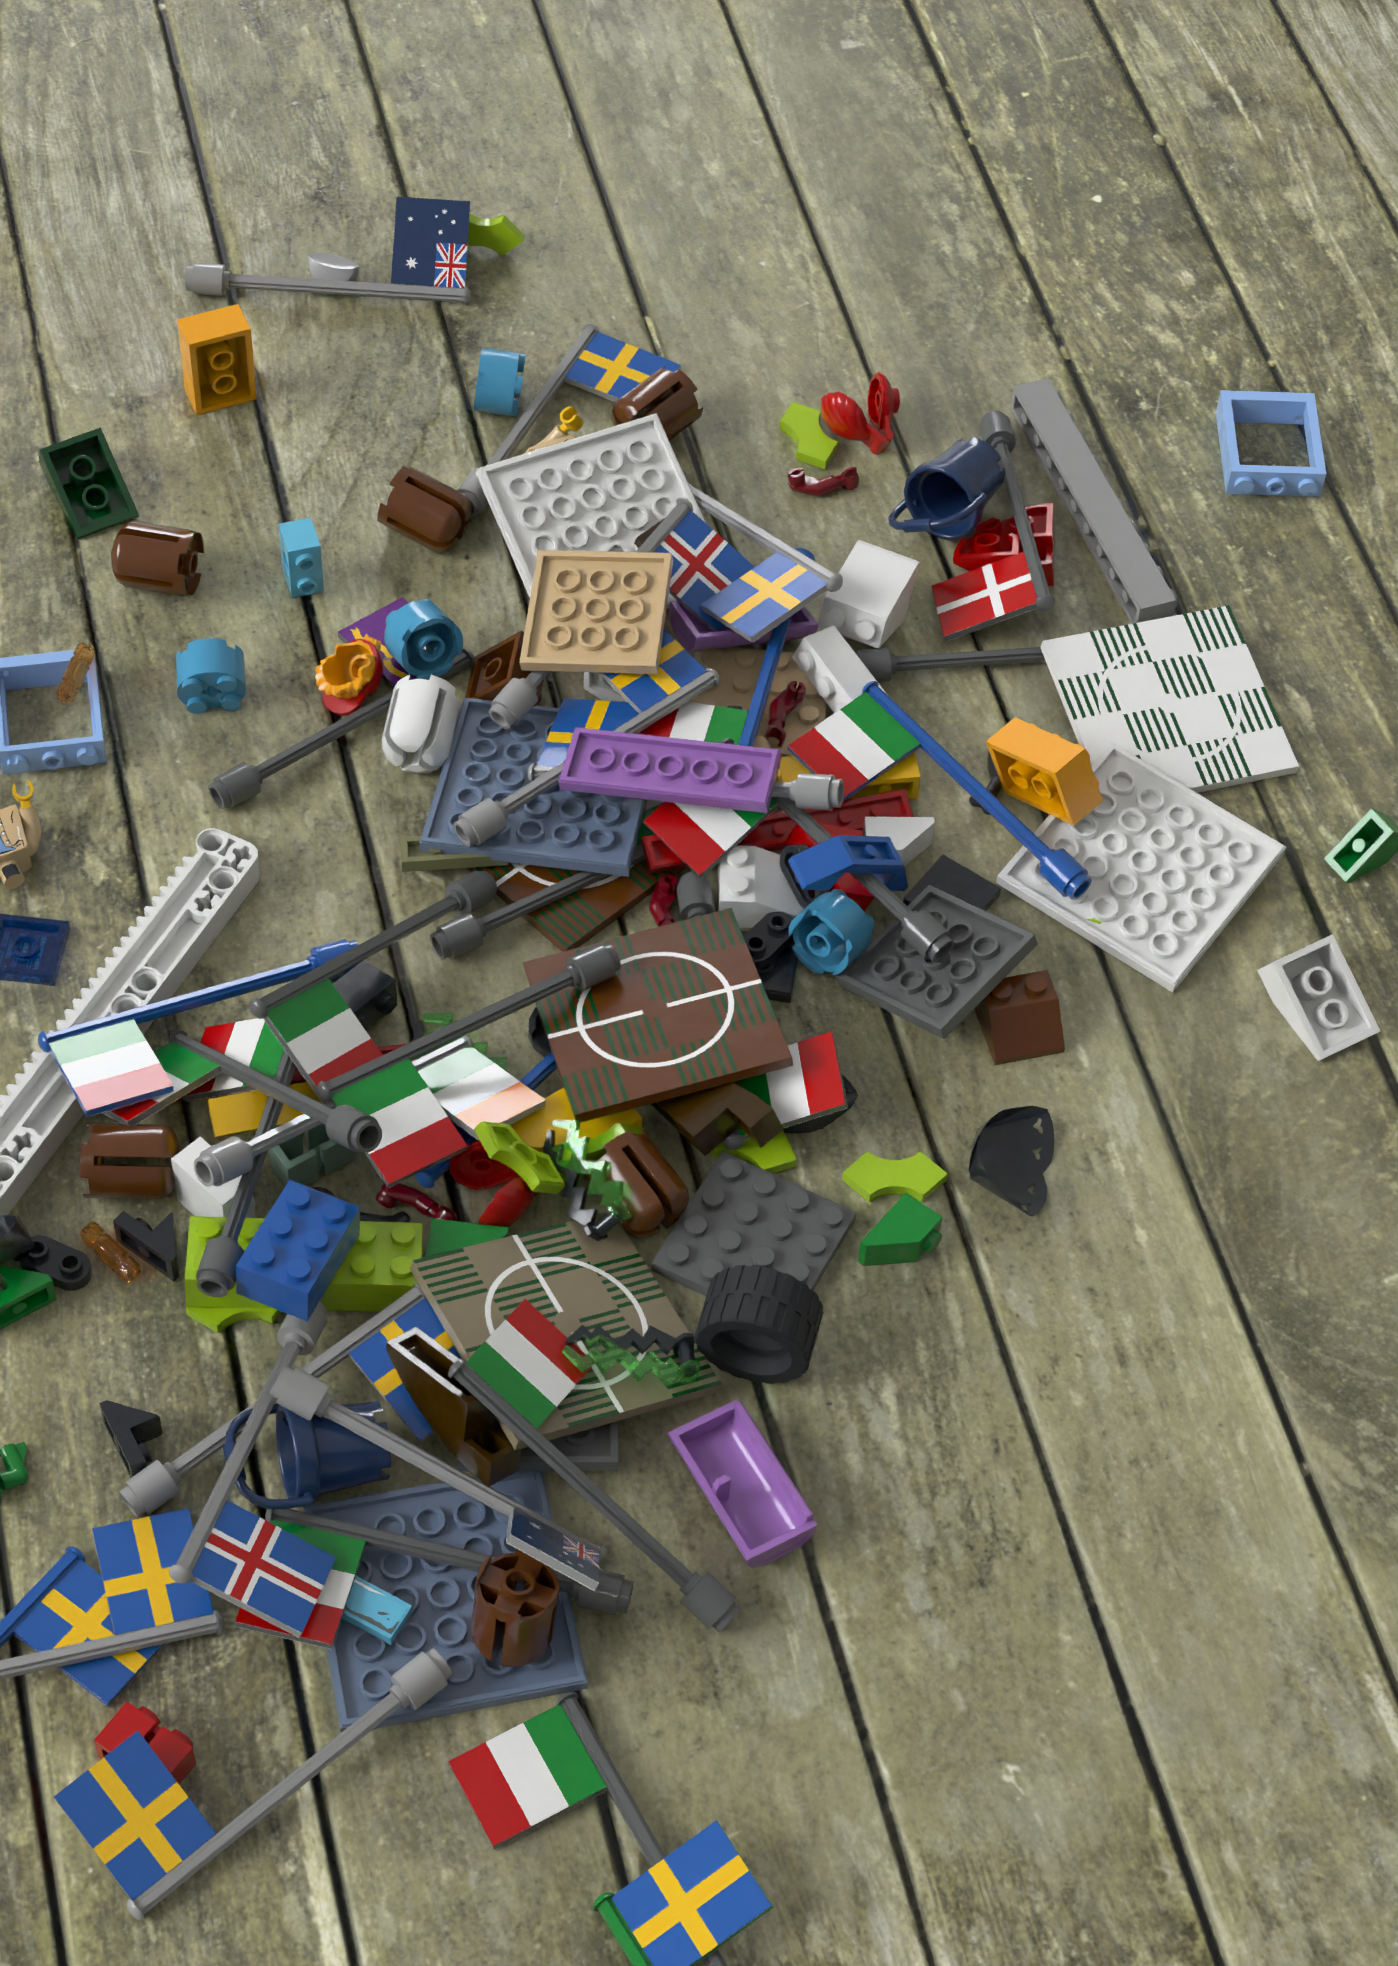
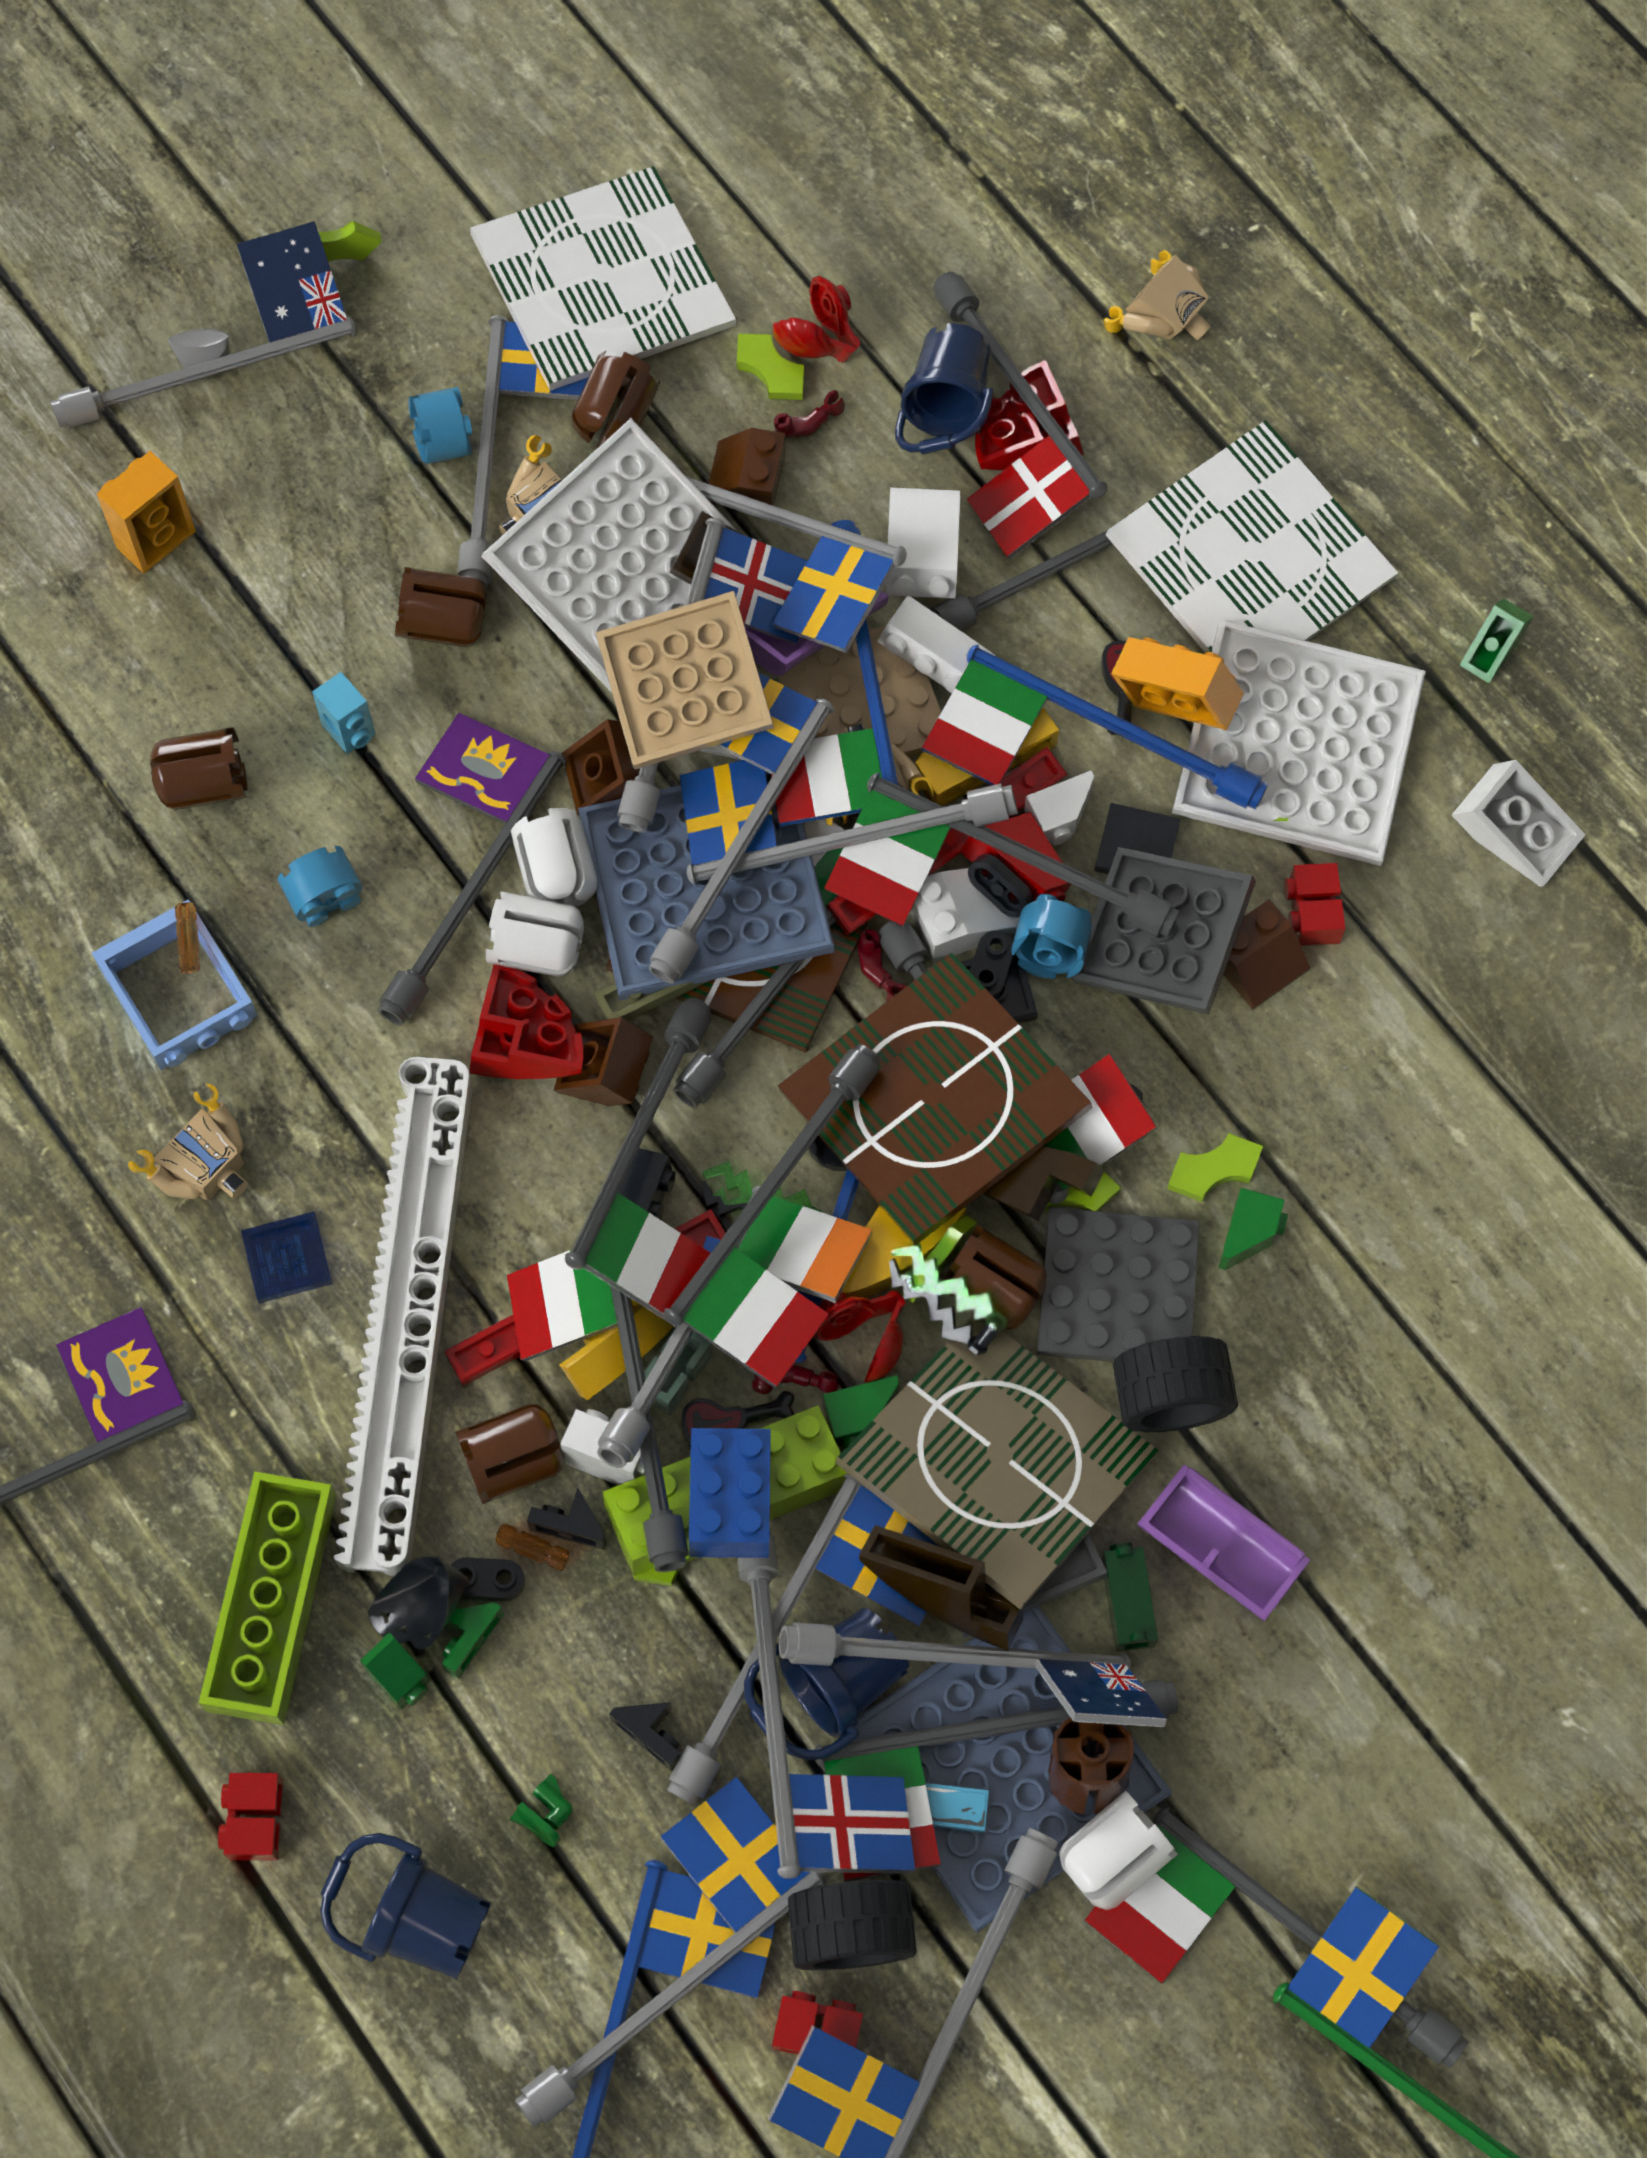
camera: 20 degrees left, 15 degrees up
flag [38,939,362,1117] -> none
dark green slope [39,427,139,539] -> none
dark grey flag [103,1030,382,1153] -> none
light orange hair [315,634,384,716] -> none
dark azure brick [384,599,463,680] -> none
flag [448,1299,741,1632] -> none
lime tile [474,1121,565,1194] -> none
medium lavender tile [559,727,782,813] -> none
clear neon green piece [562,1324,699,1387] -> none
dark red arm [764,681,806,747] -> none
blue slope [788,835,908,891] -> none
black piece [968,1105,1054,1216] -> none
light grey brick [1010,378,1178,624] -> none
light blue window [1216,390,1326,497] -> none
none -> red brick [469,964,583,1079]
none -> white tile [470,166,736,391]
none -> white cylinder [486,891,584,977]
none -> reddish brown slope [554,1017,653,1106]
none -> reddish brown slope [708,428,785,506]
none -> black tyre [787,1880,917,1970]
none -> white cylinder [1059,1791,1178,1910]
none -> dark green brick [1101,1543,1158,1652]
none -> tan torso [1103,250,1211,340]
none -> red piece [1284,863,1345,946]

